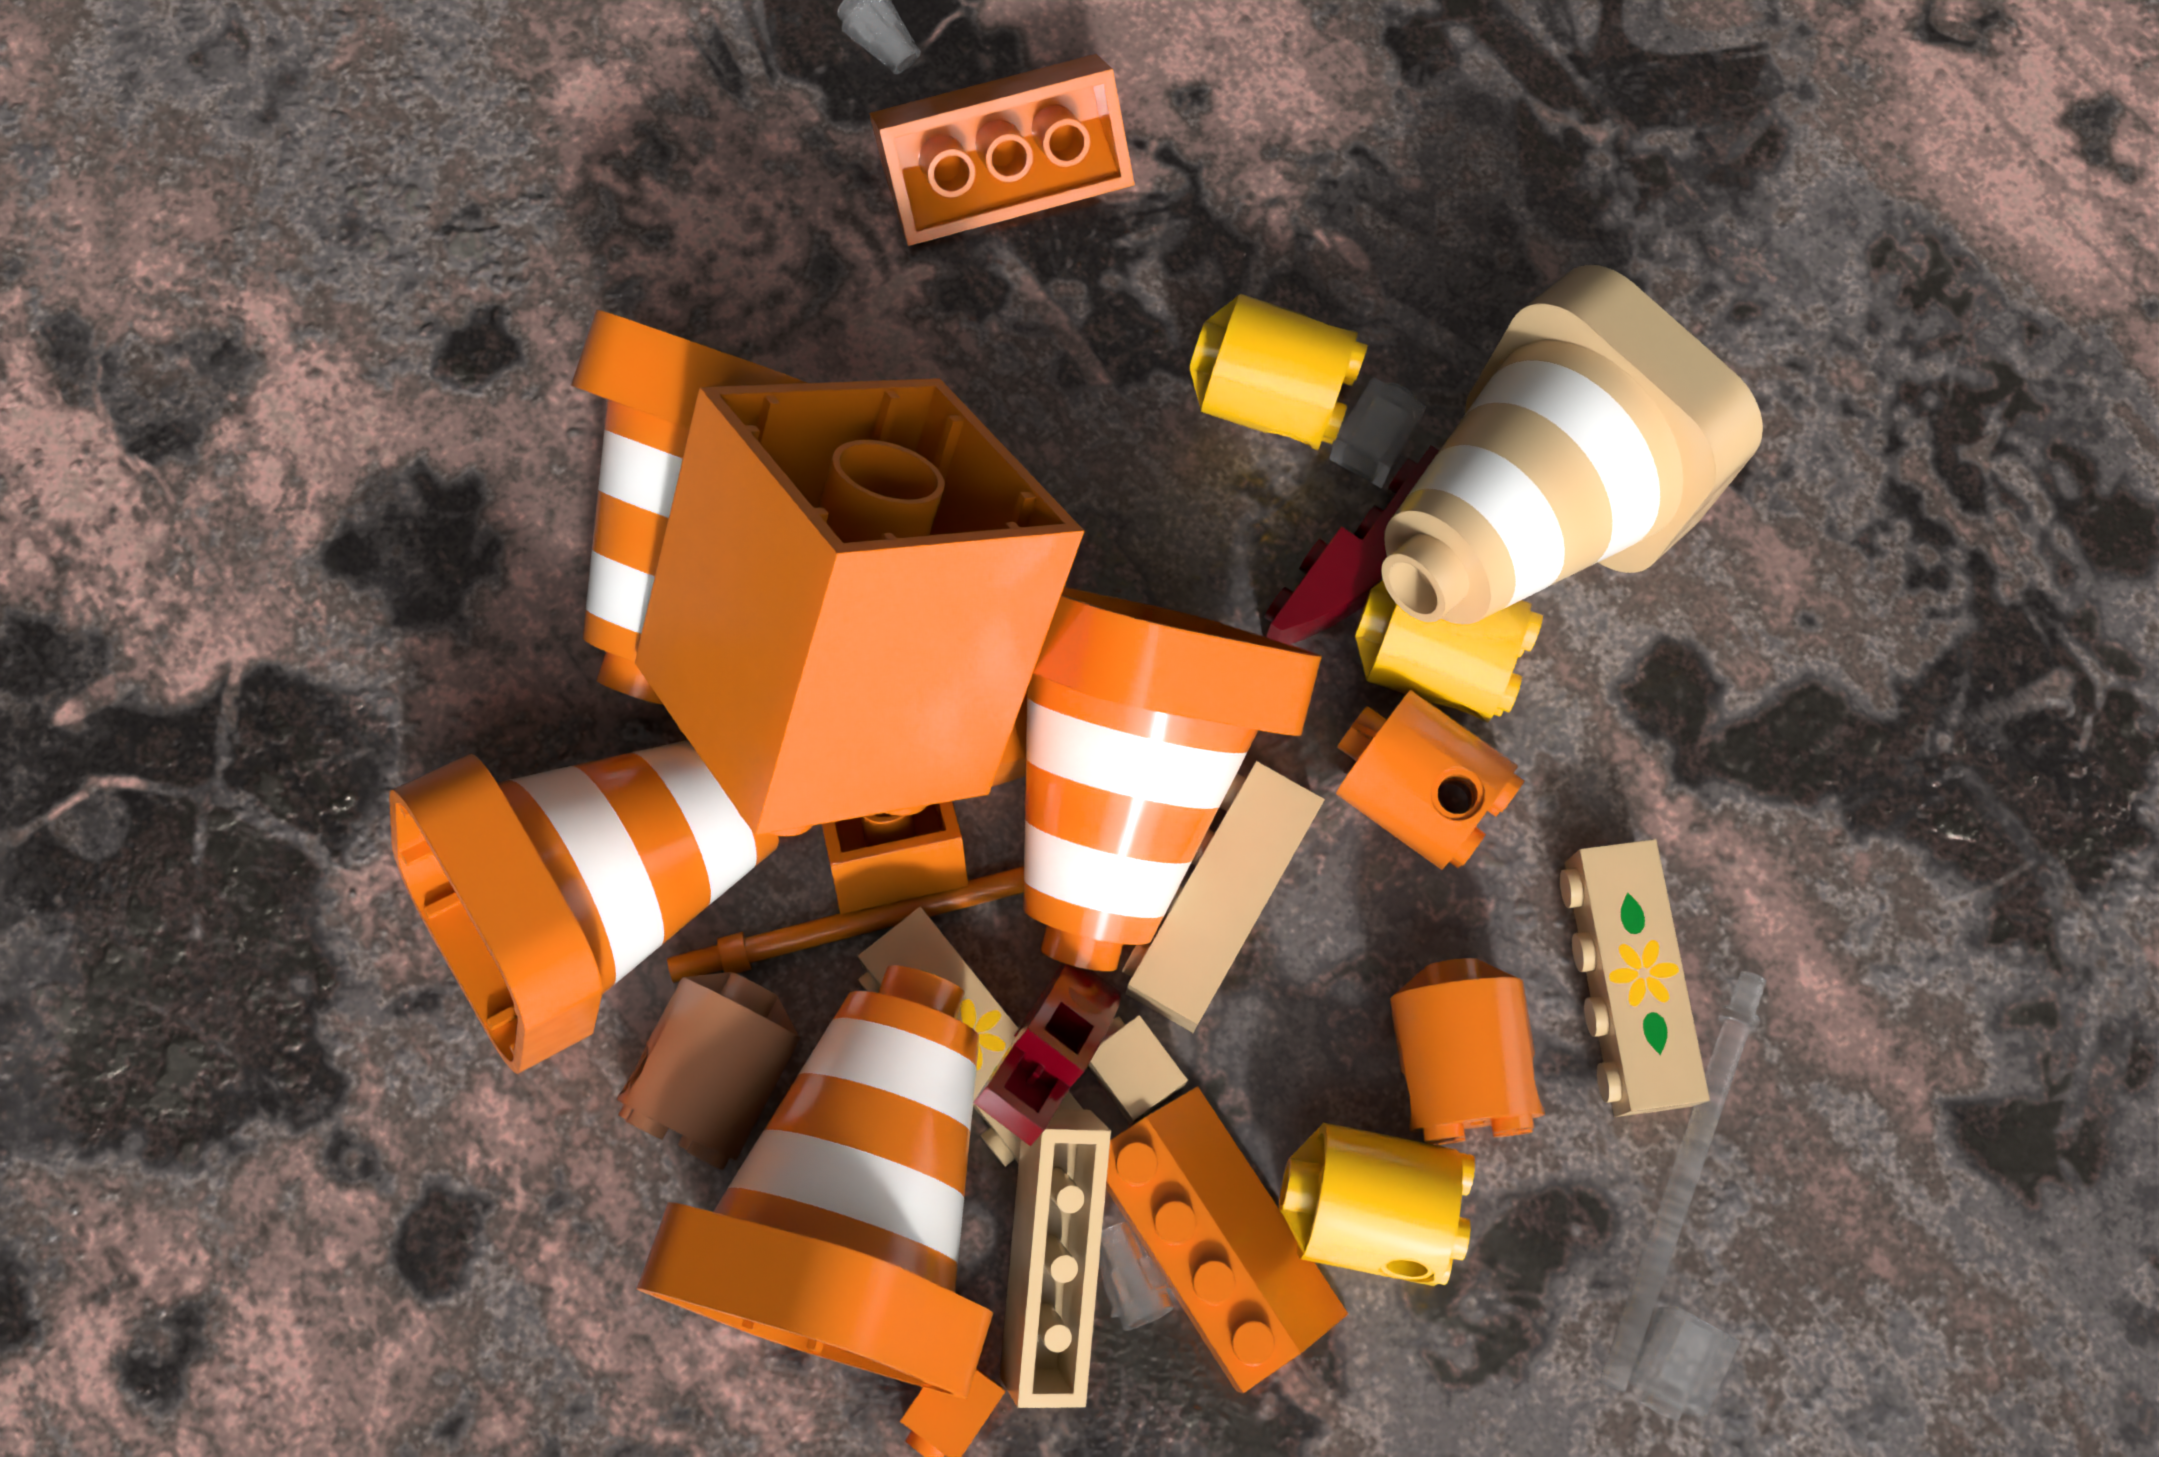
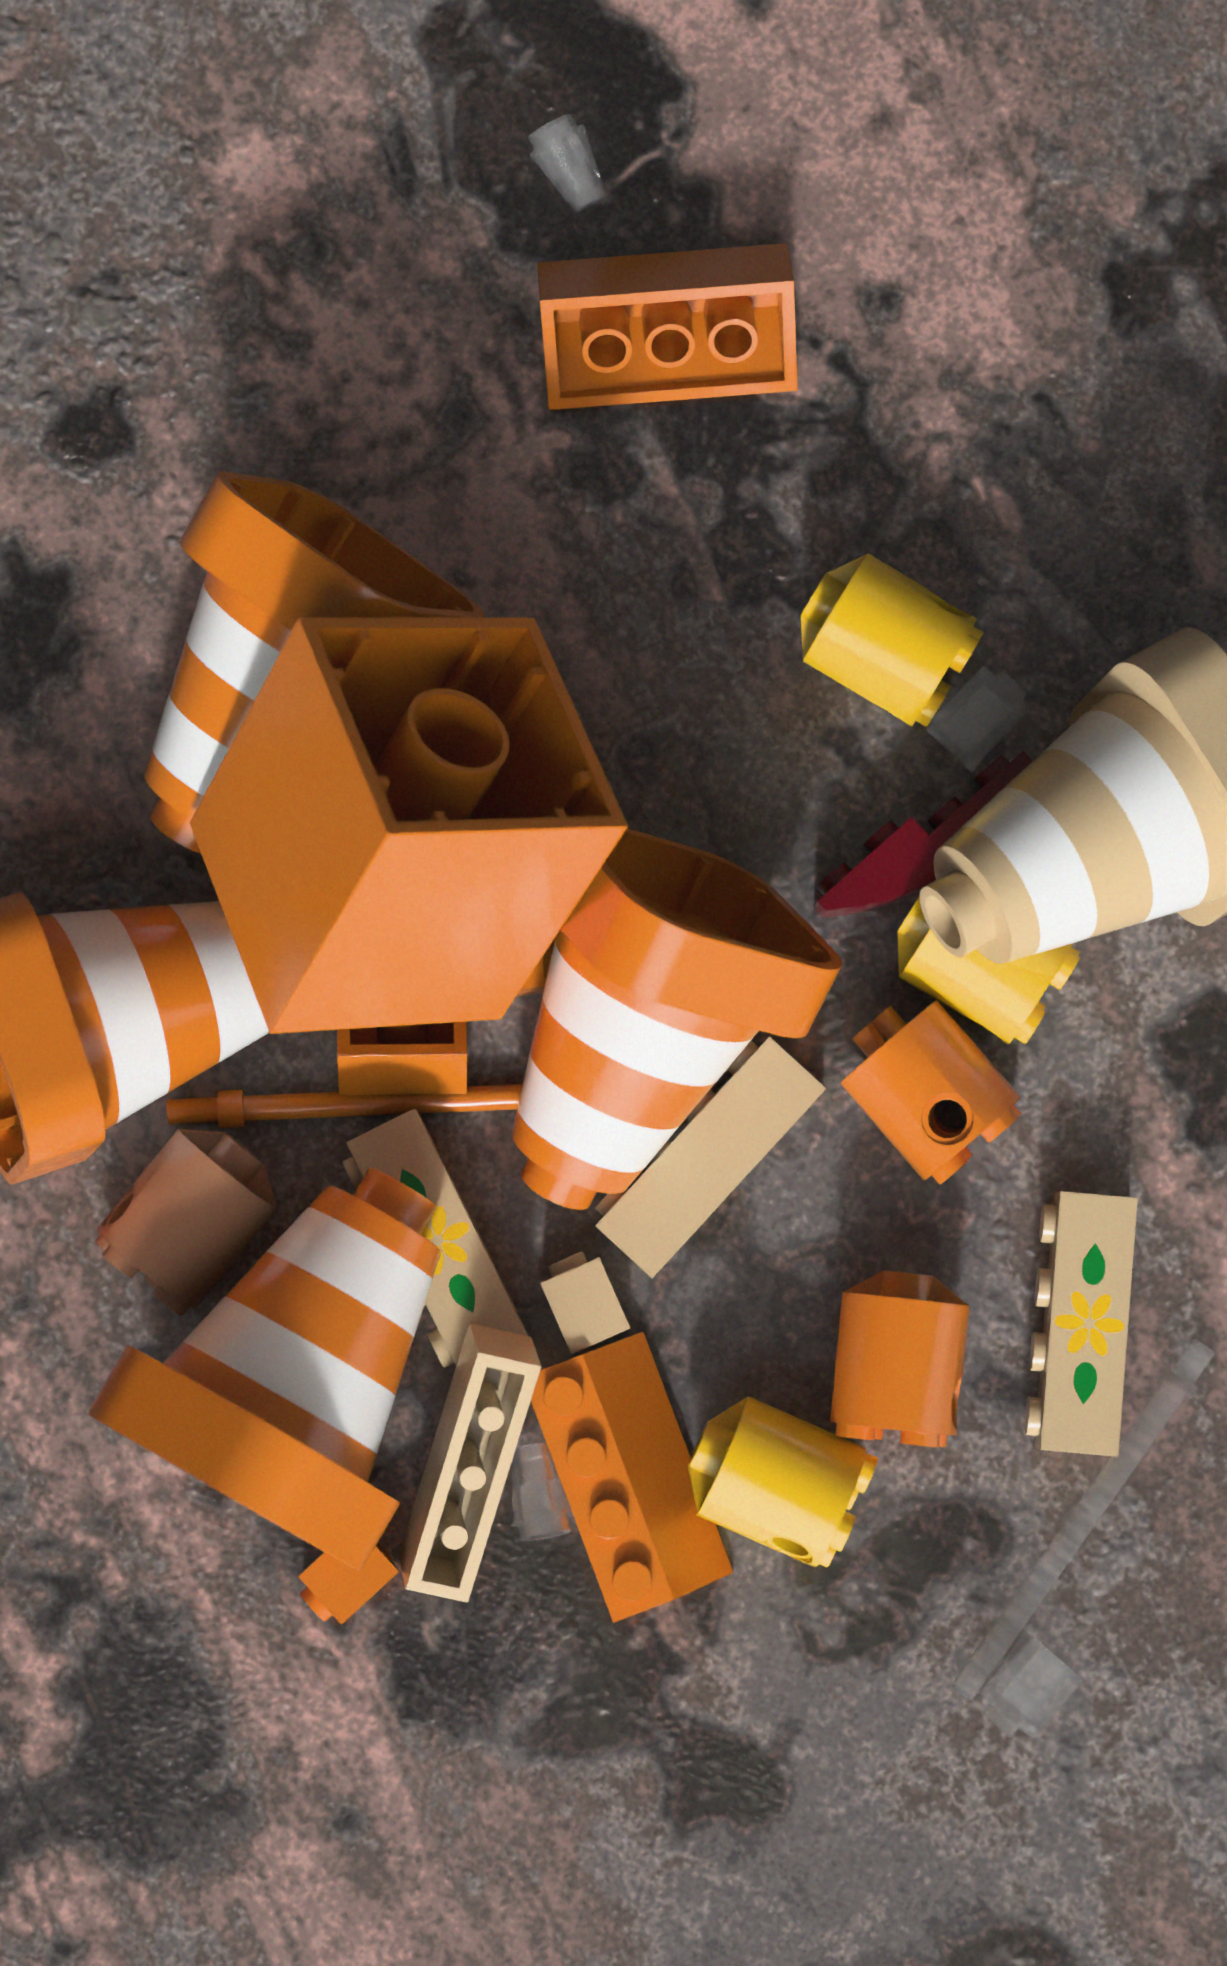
camera: 20 degrees right, 10 degrees up
dark red slope [973,963,1121,1146] -> none

